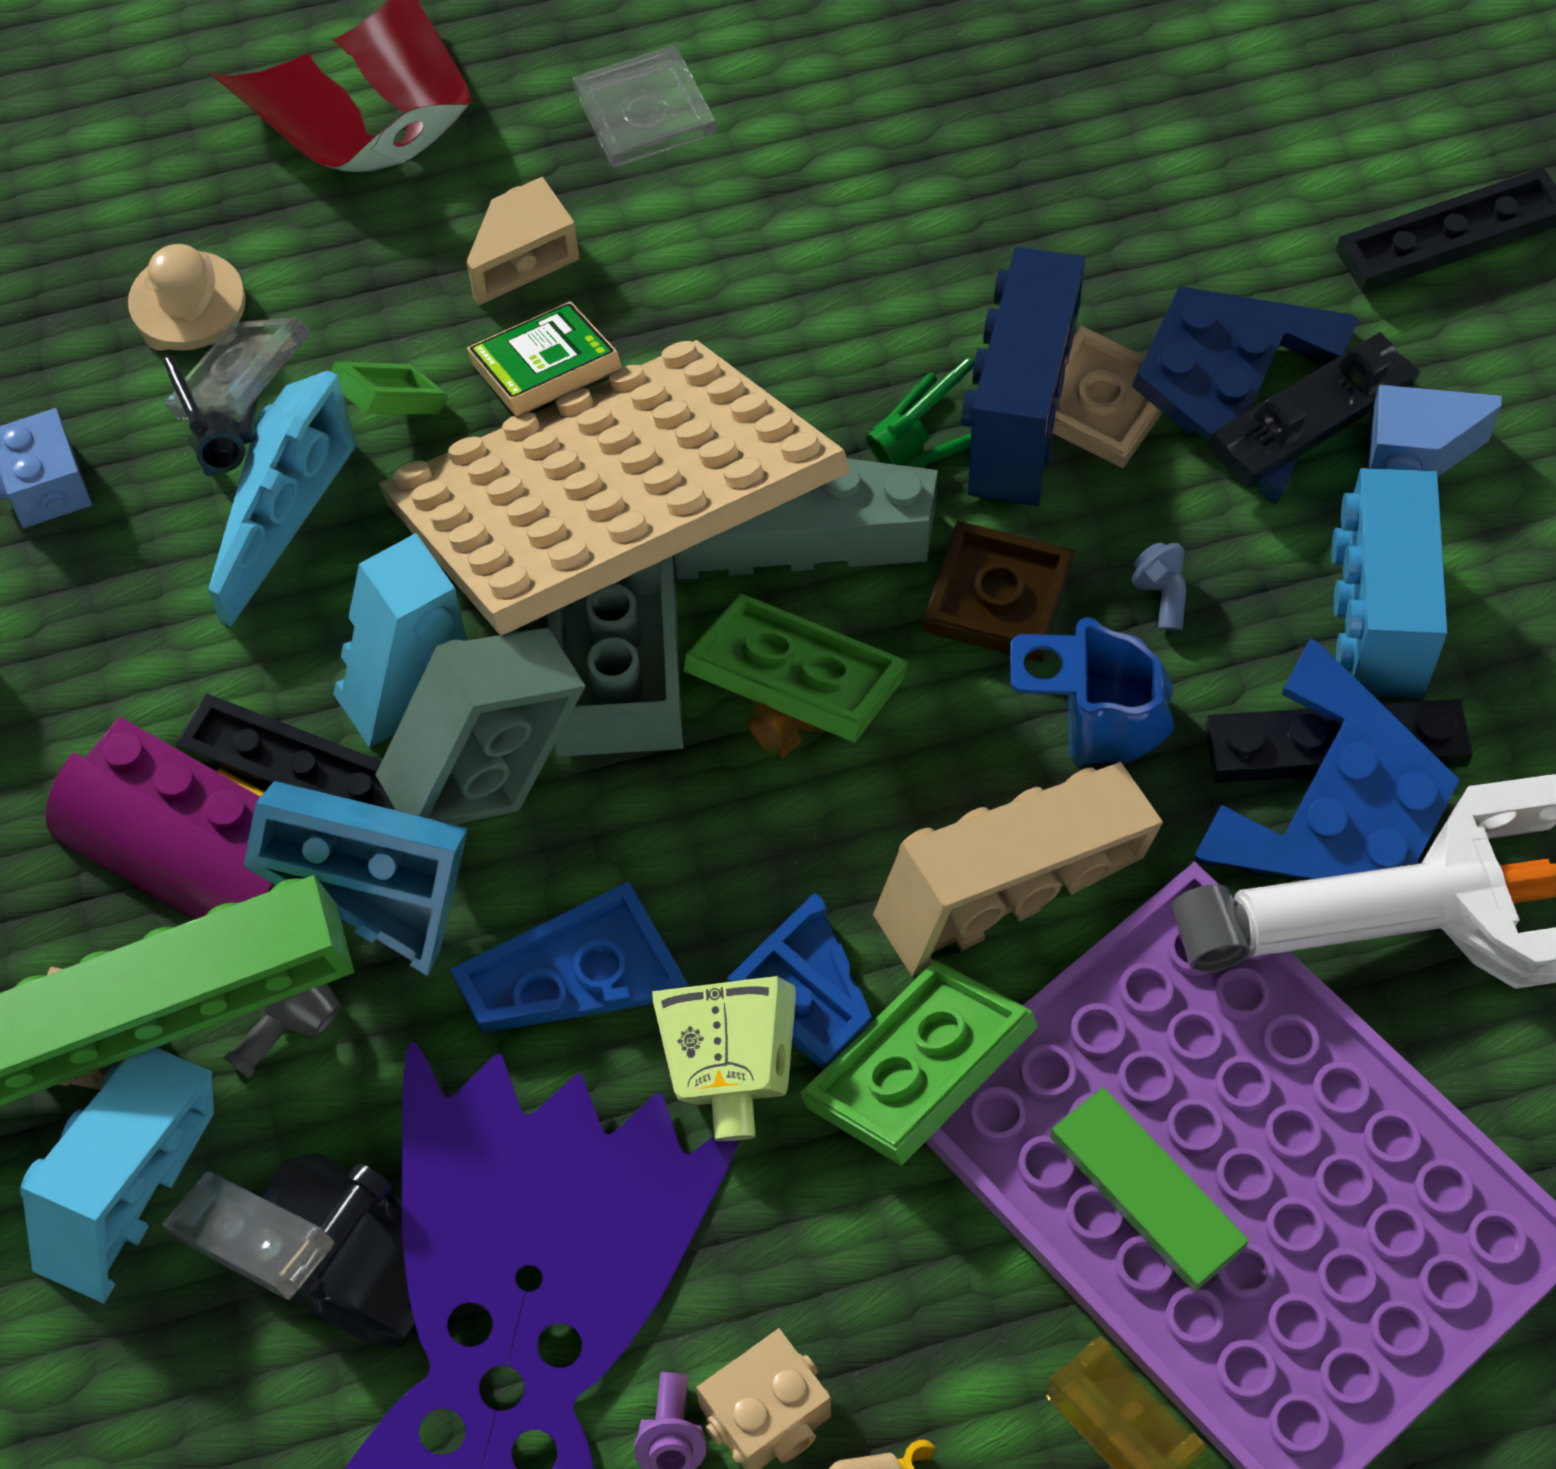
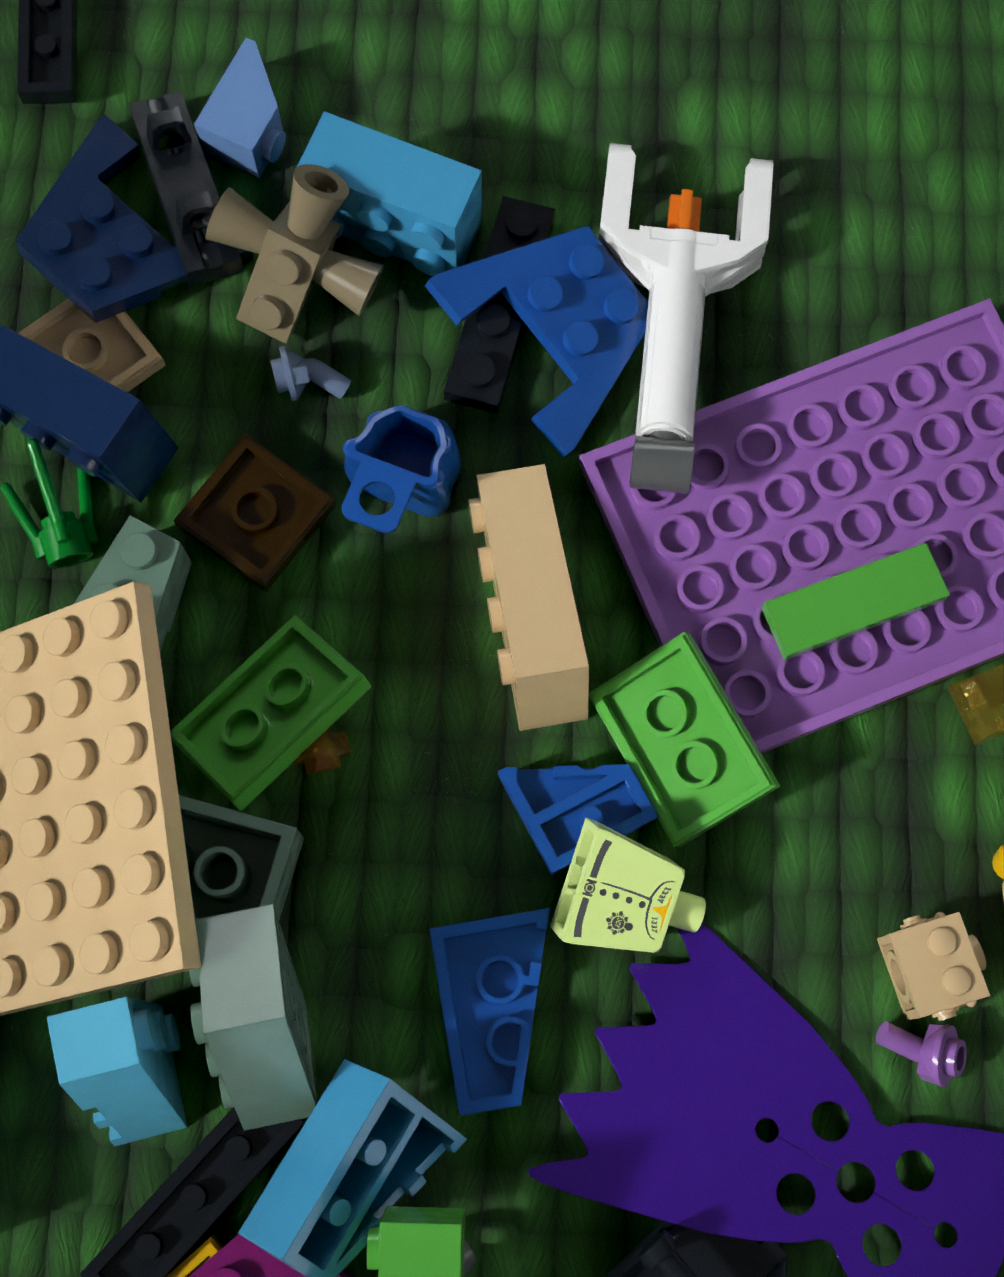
camera: 75 degrees left, 15 degrees up
none -> dark tan brick [205,164,384,344]

